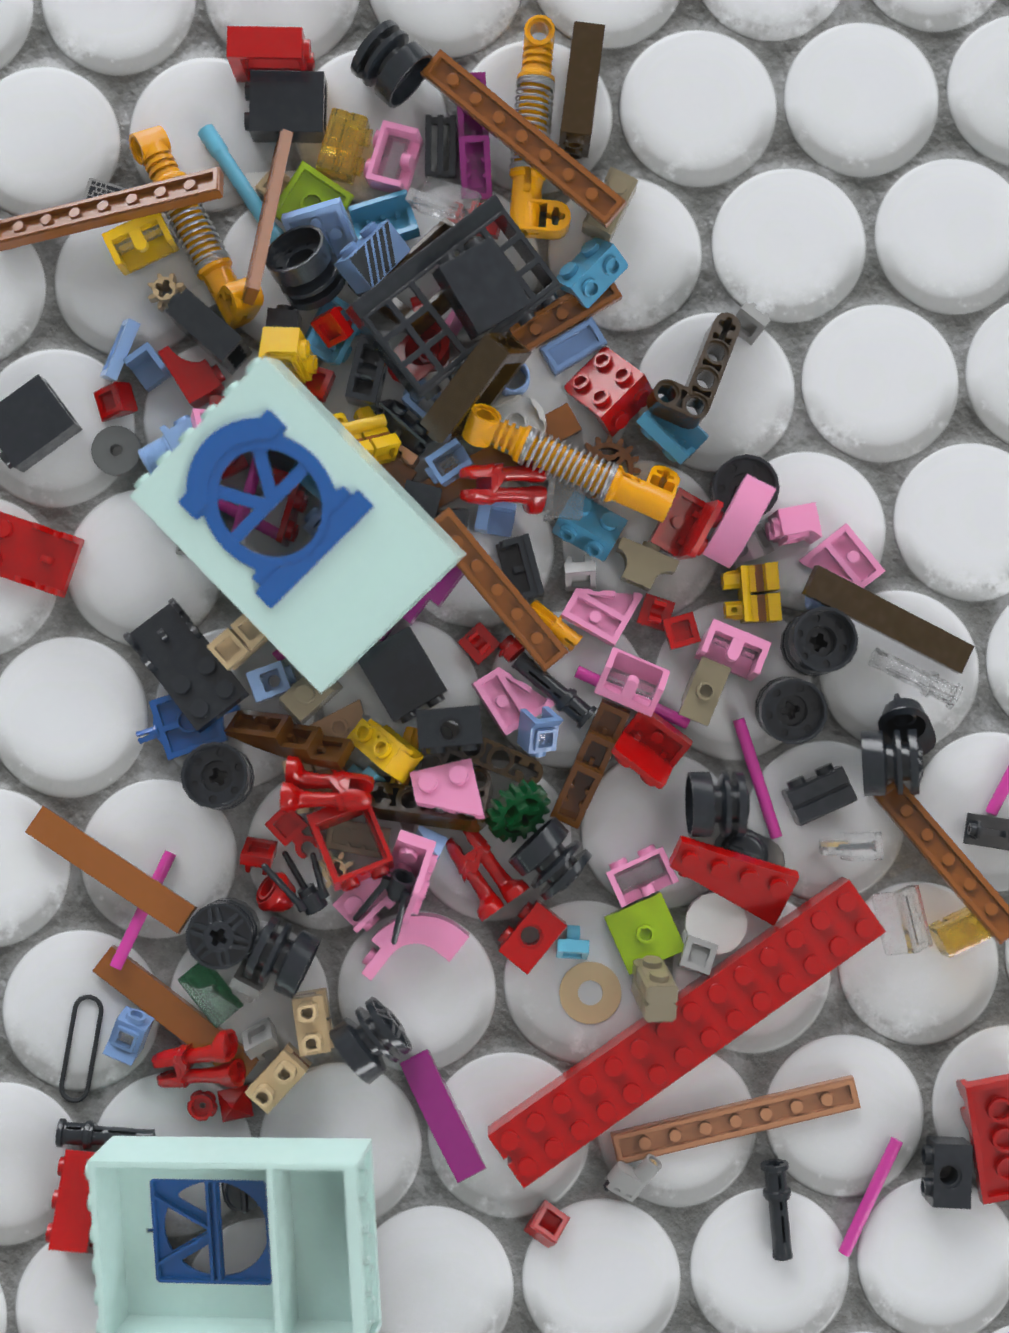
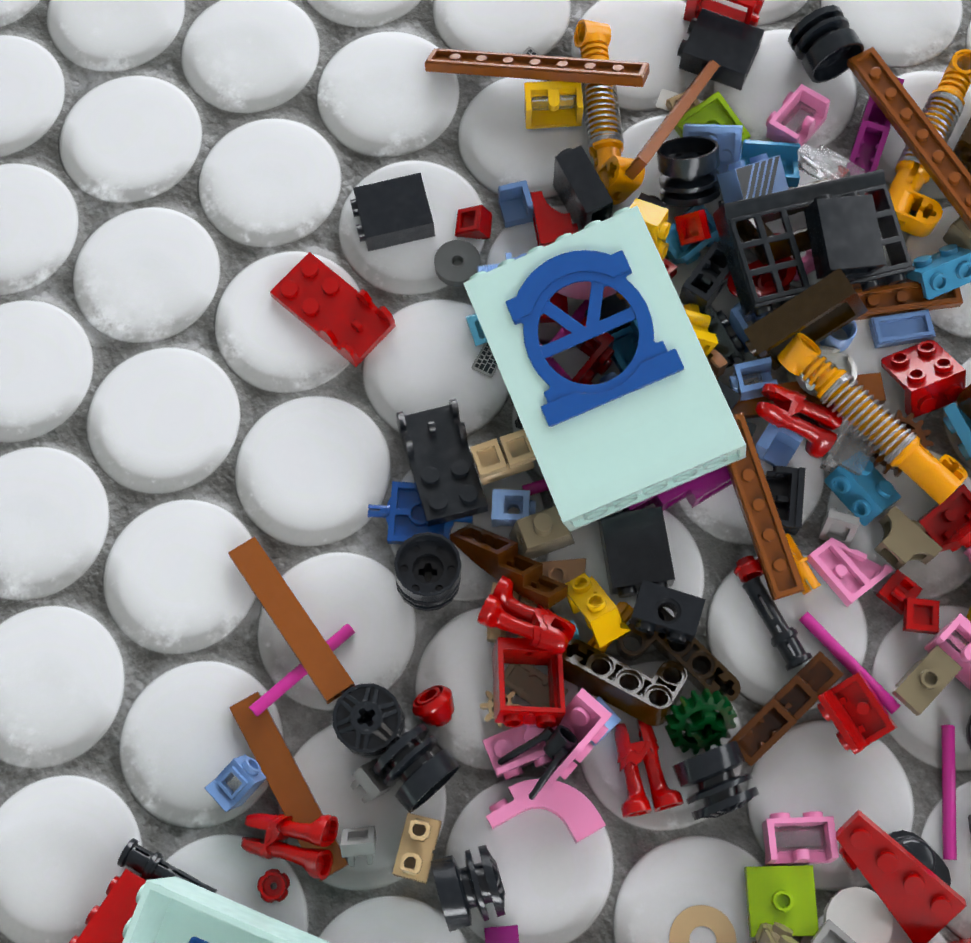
camera: 30 degrees right, 15 degrees down
black piece [59,995,103,1103] -> none
light blue tile [100,318,140,382] -> none
tan gear [148,273,186,312] -> none
clear green slope [178,963,244,1028] -> none
medium azure piece [198,124,284,244] -> none
red slope [217,1085,254,1122] -> none
red tile [240,836,278,875] -> none
tan hips [245,1042,312,1114] -> none
black plant [261,851,330,916] -> none
red plate [264,810,317,859] -> none
clear yellow brick [315,107,373,185] -> none
bright pink wing [409,758,485,819] -> none
black tile [425,115,456,179] -> none
red tile [457,622,500,665] -> none
bright pink wing [471,667,556,737] -> none
red brick [497,899,567,975] -> none
medium blue window [517,706,564,758] -> none
medium azure tile [556,925,589,960] -> none
bright pink window [594,647,670,717] -> none
black wheel [685,771,750,837] -> none

